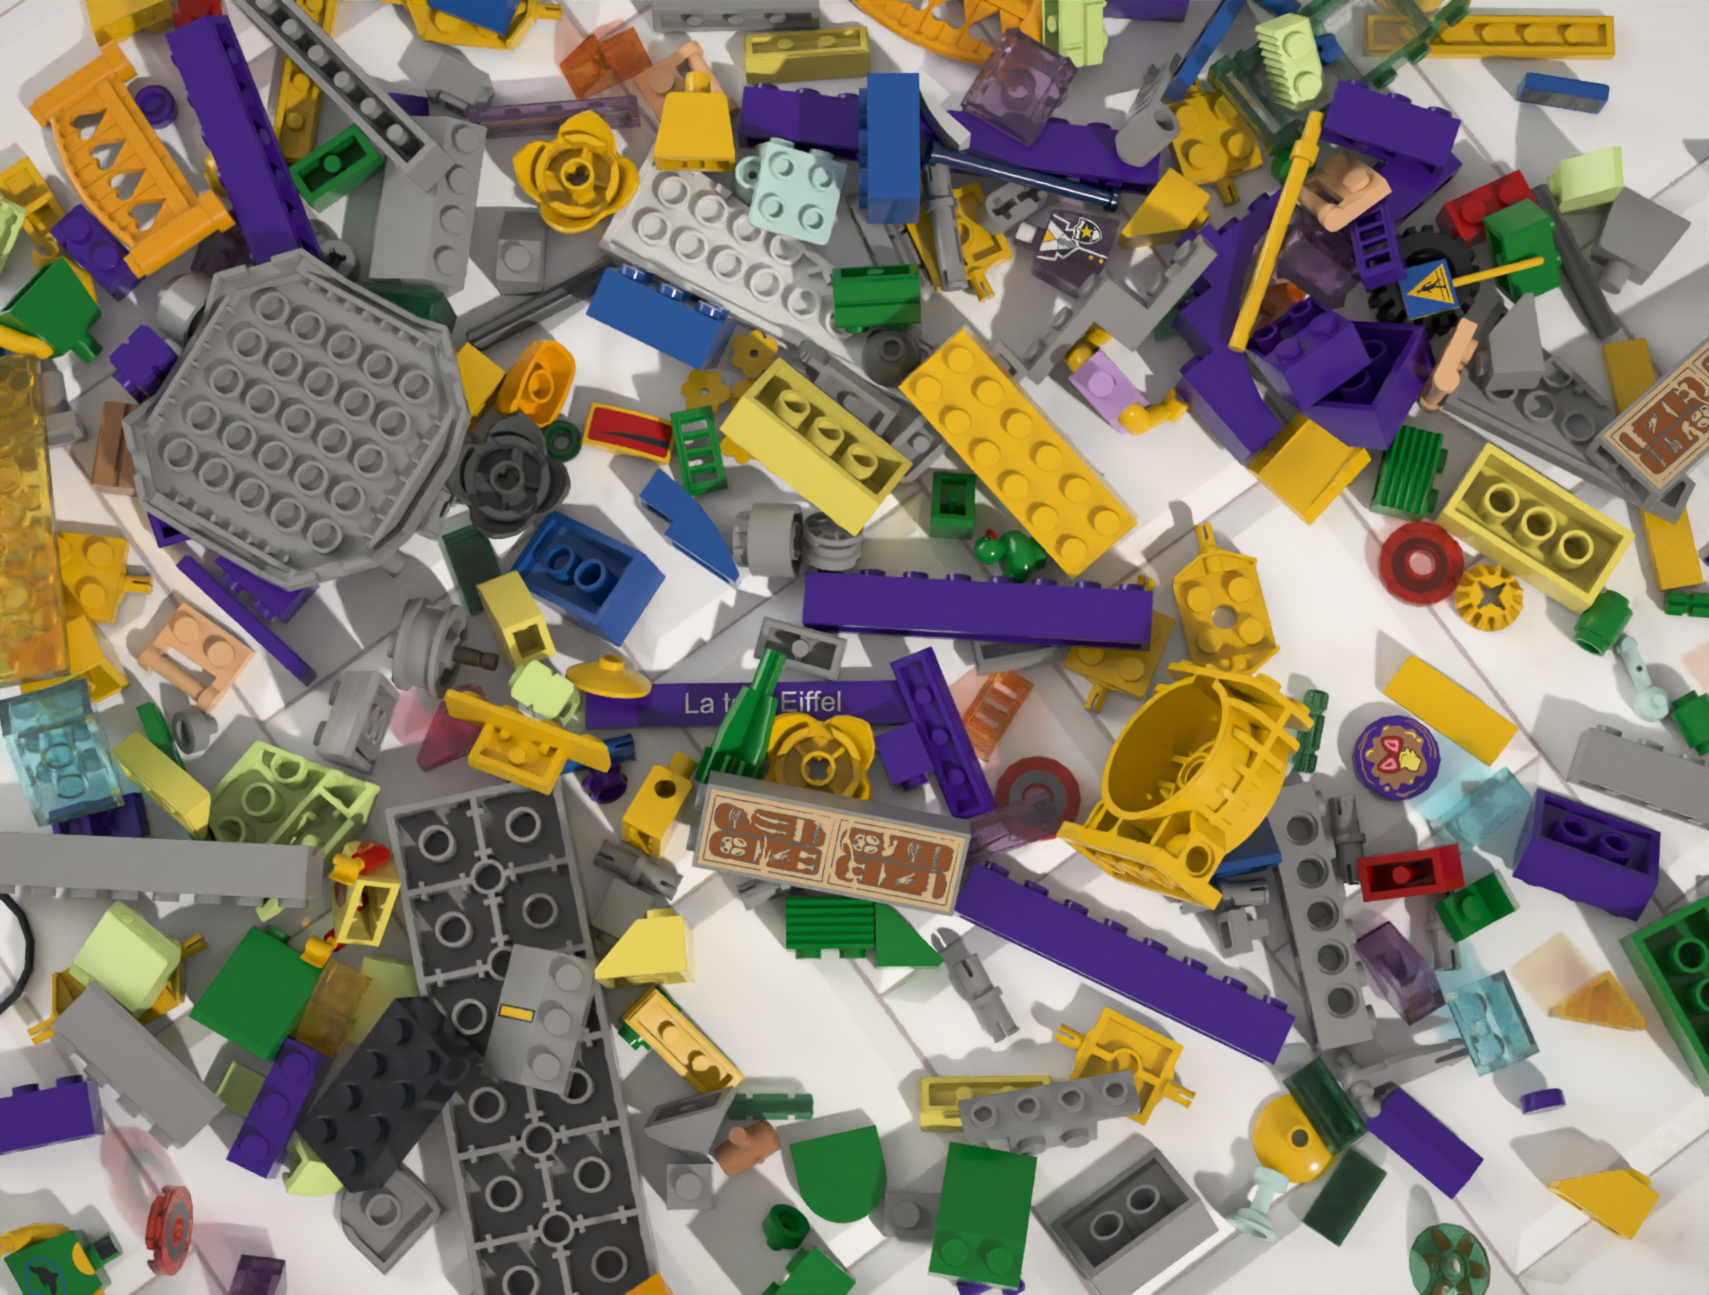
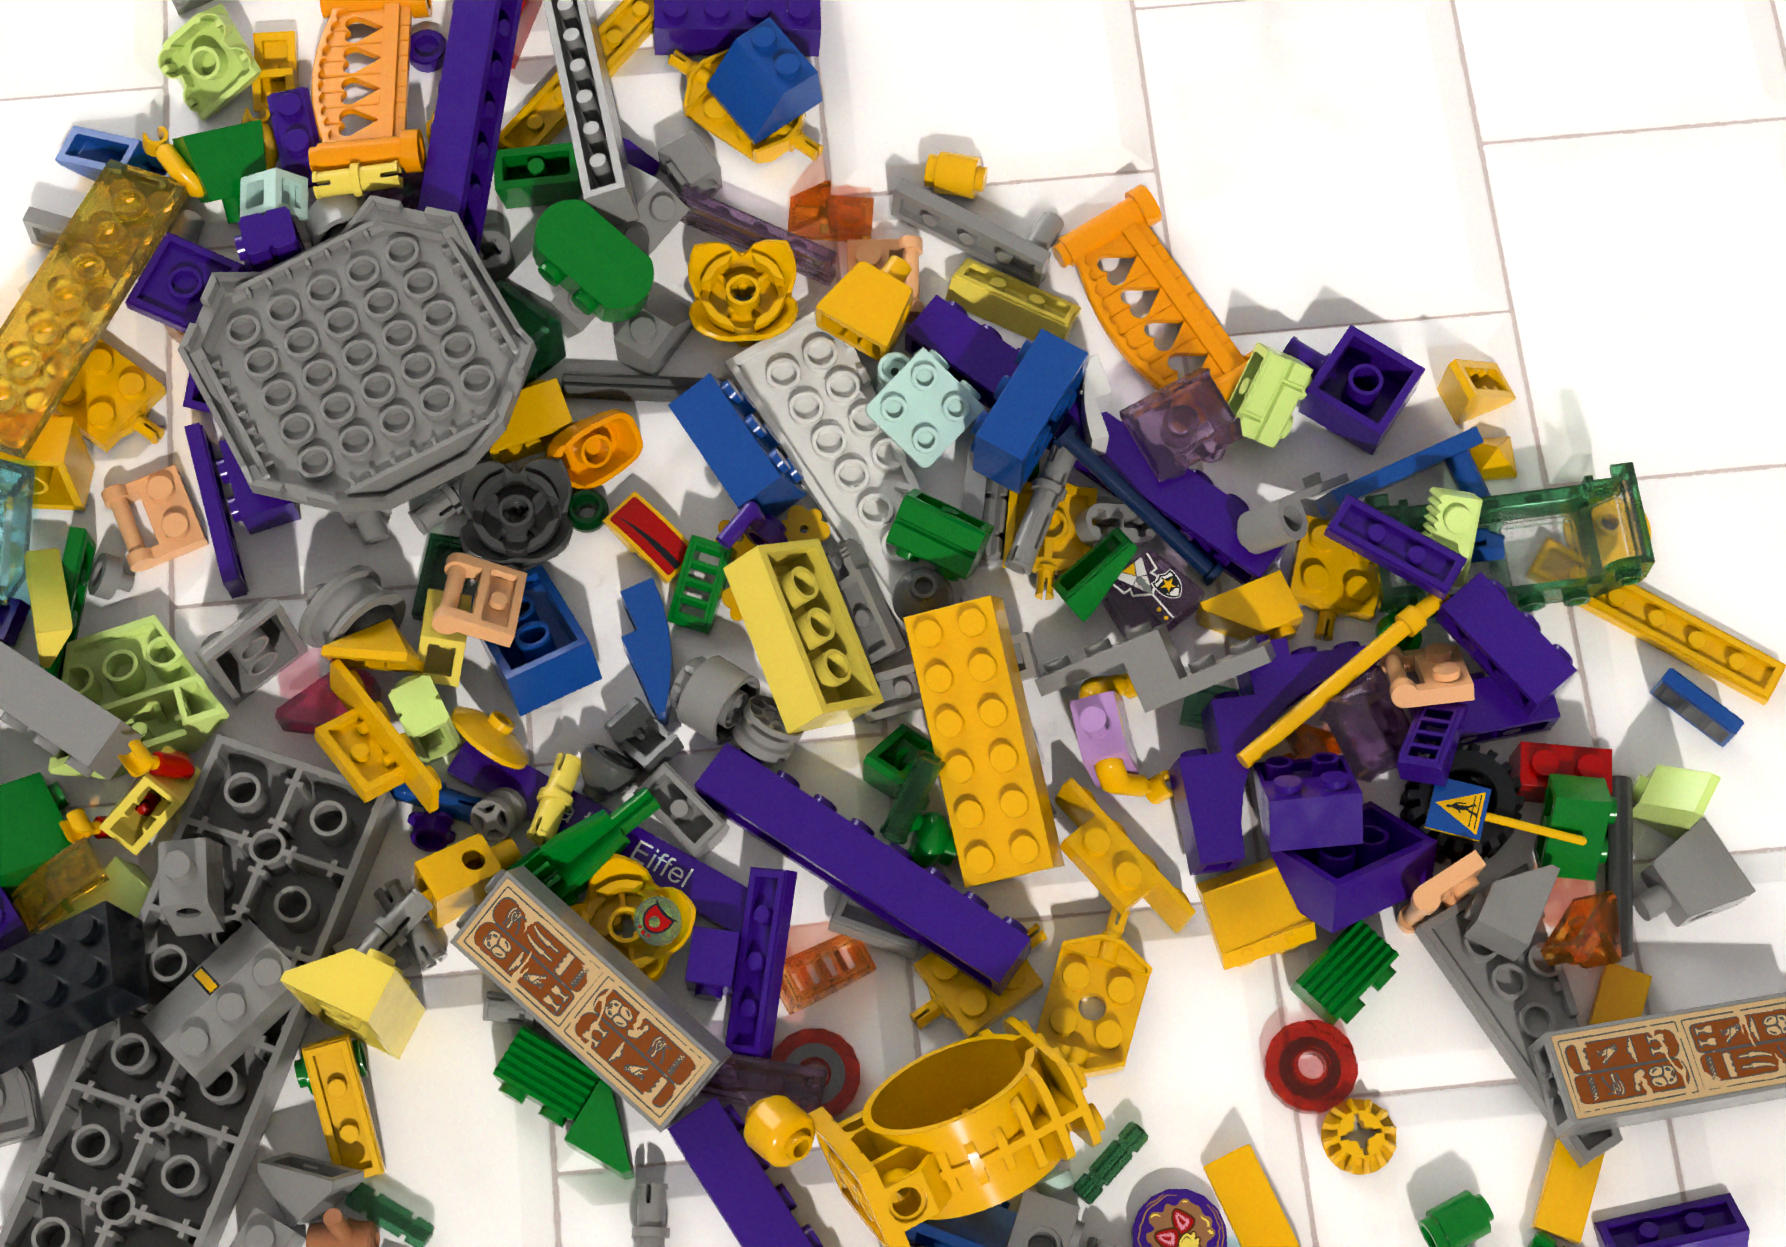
camera: 30 degrees right, 10 degrees down
light yellow brick [1433,442,1636,615] -> none
none -> dark purple tile [125,231,247,333]
none -> light grey torso [158,837,225,937]
none -> light aqua brick [240,167,308,221]
none -> light yellow pin [312,160,403,200]
none -> yellow slope [321,618,425,674]
none -> light grey pin [355,887,434,955]
none -> light nougat plate [432,552,528,648]
none -> light grey wheel [470,787,528,843]
none -> light yellow pin [526,753,581,846]
none -> green brick [533,199,654,323]
none -> dark grey brick [581,743,641,803]
none -> dark grey bracket [604,697,684,776]
none -> clear light blue tile [634,896,682,946]
none -> dark purple plate [716,502,788,550]
none -> yellow head [744,1095,815,1168]
none -> clear green pin [879,750,945,845]
none -> green slope [1051,527,1138,623]
none -> yellow bracket [1054,778,1195,933]
none -> dark purple tile [1324,493,1467,601]
none -> clear orange slope [1540,890,1622,969]

